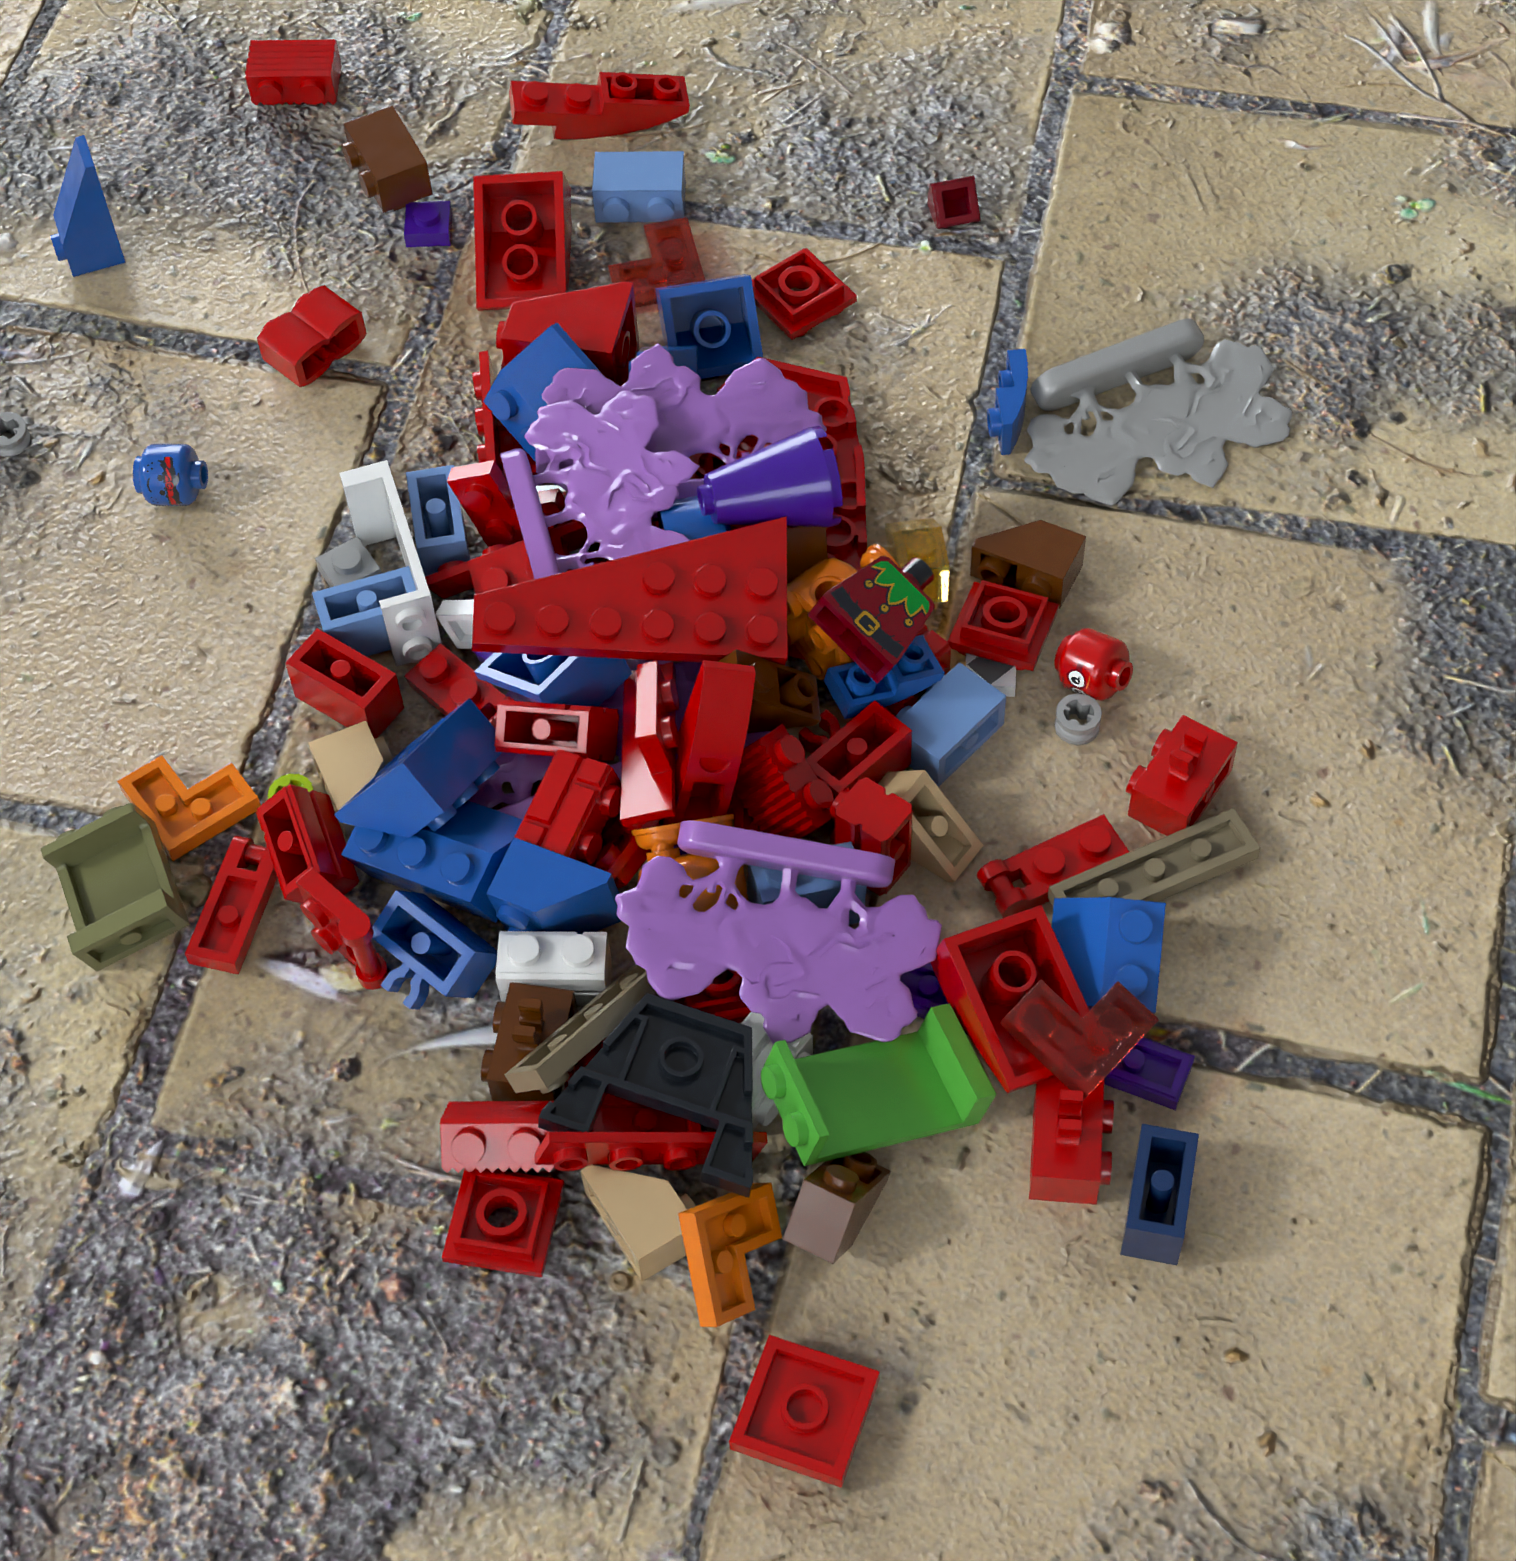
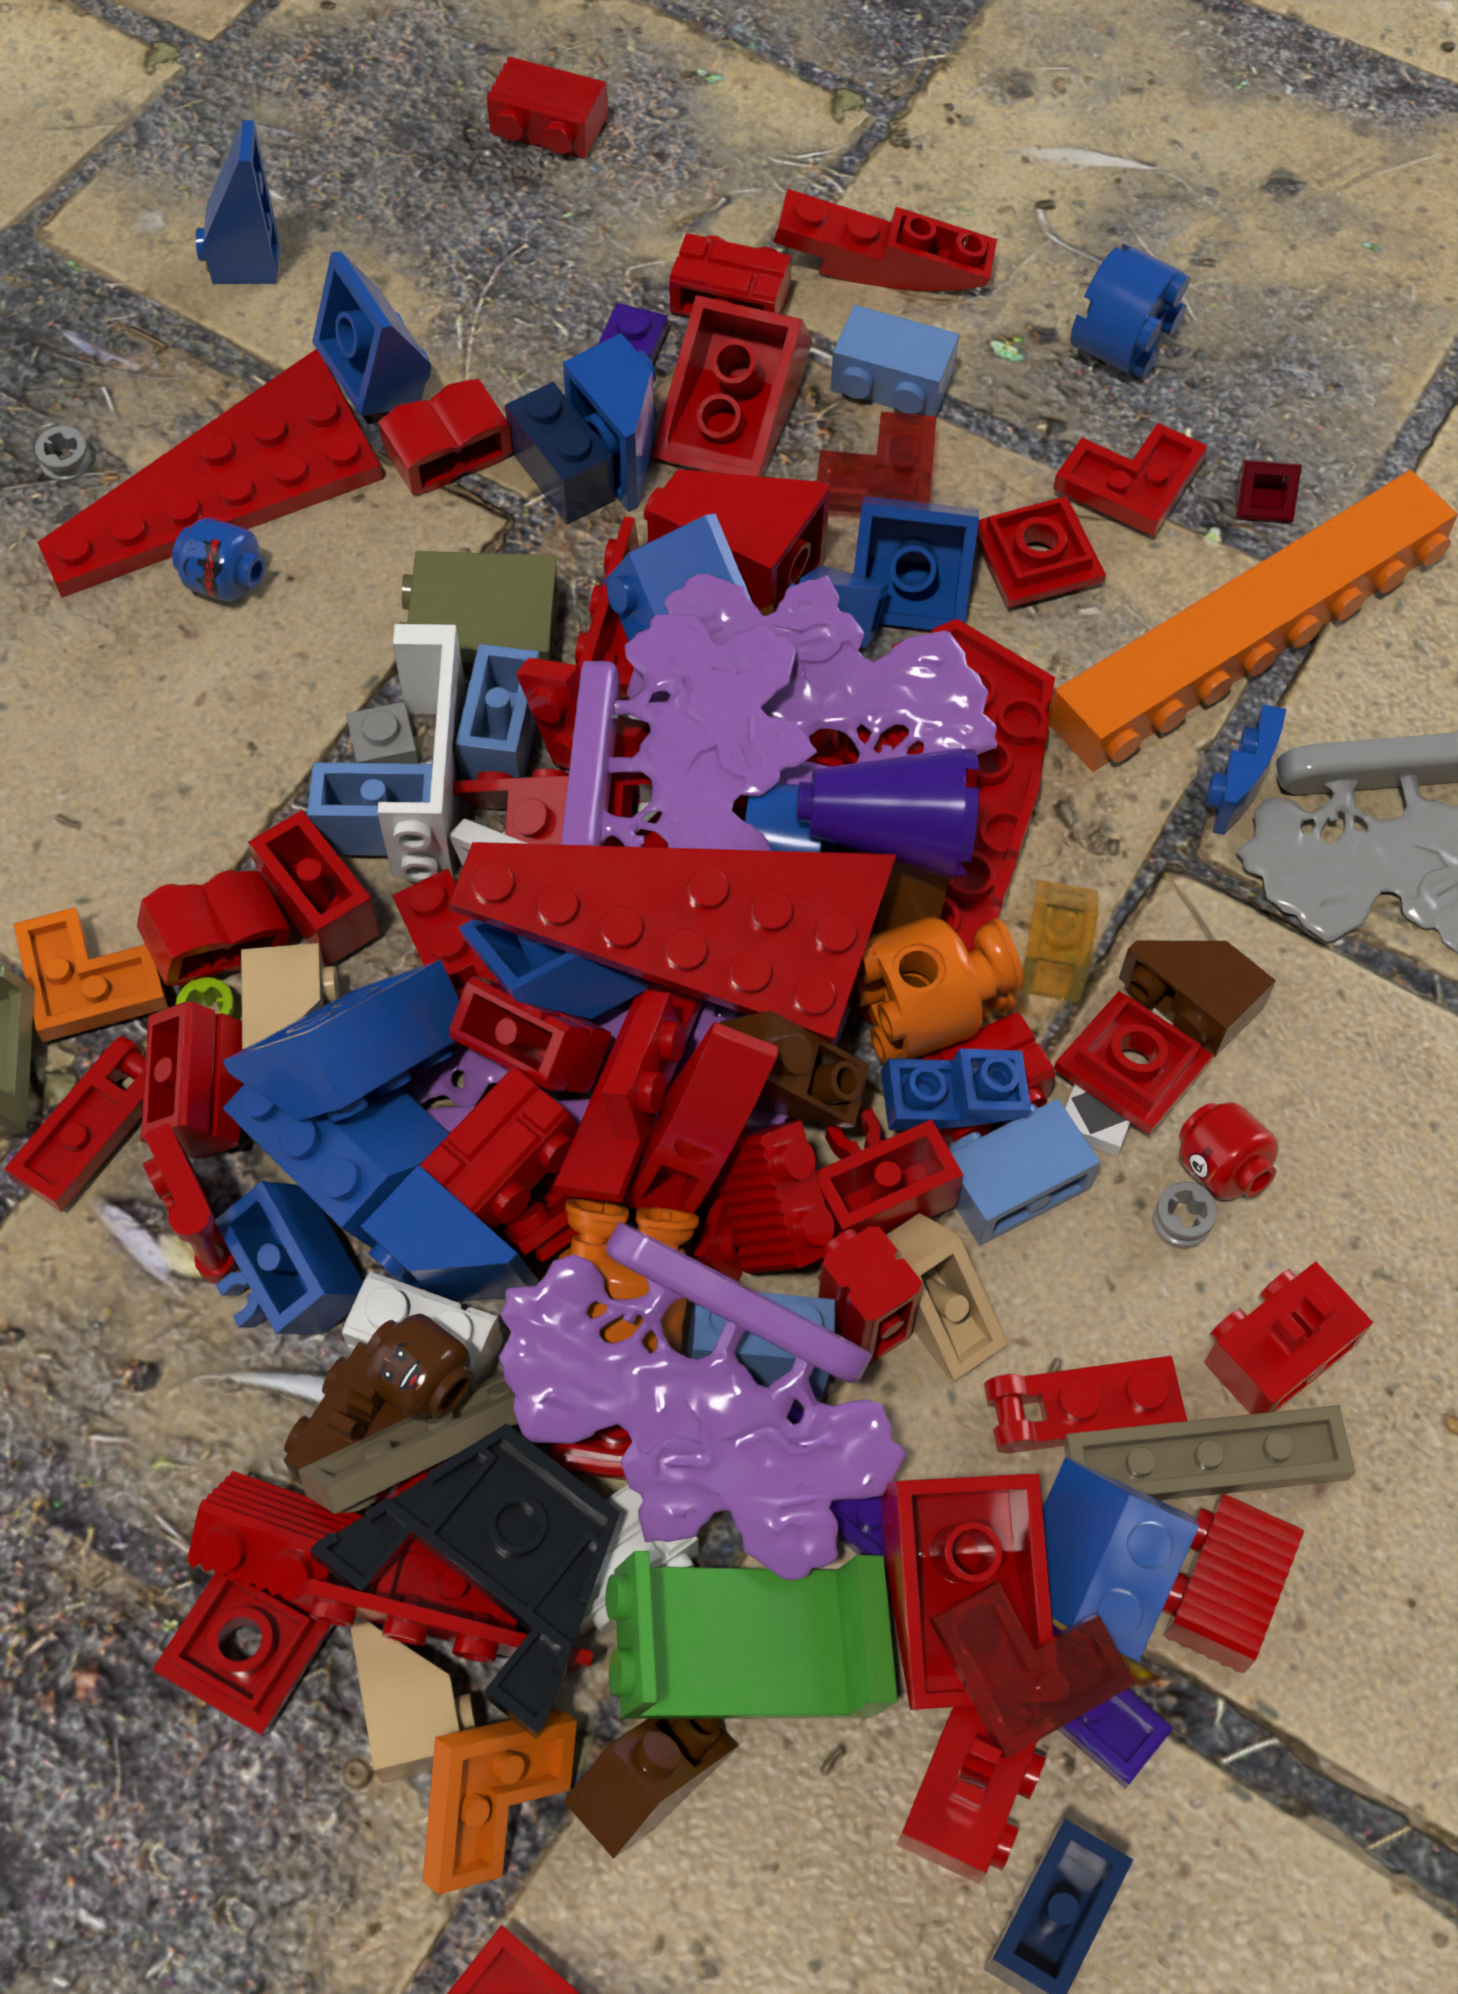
camera: 15 degrees right, 5 degrees up
reddish brown brick [341,105,433,213] -> none
dark red torso [807,556,935,684] -> none
none -> red wing [37,349,383,598]
none -> red brick [136,870,291,986]
none -> blue slope [312,251,431,416]
none -> reddish brown head [366,1313,474,1421]
none -> olive panel [398,551,559,663]
none -> dark blue brick [505,381,615,525]
none -> blue slope [563,333,657,512]
none -> red brick [669,233,792,317]
none -> orange brick [1049,469,1458,772]
none -> red plate [1053,423,1208,537]
none -> blue brick [1070,243,1190,379]
none -> red brick [1162,1493,1304,1673]

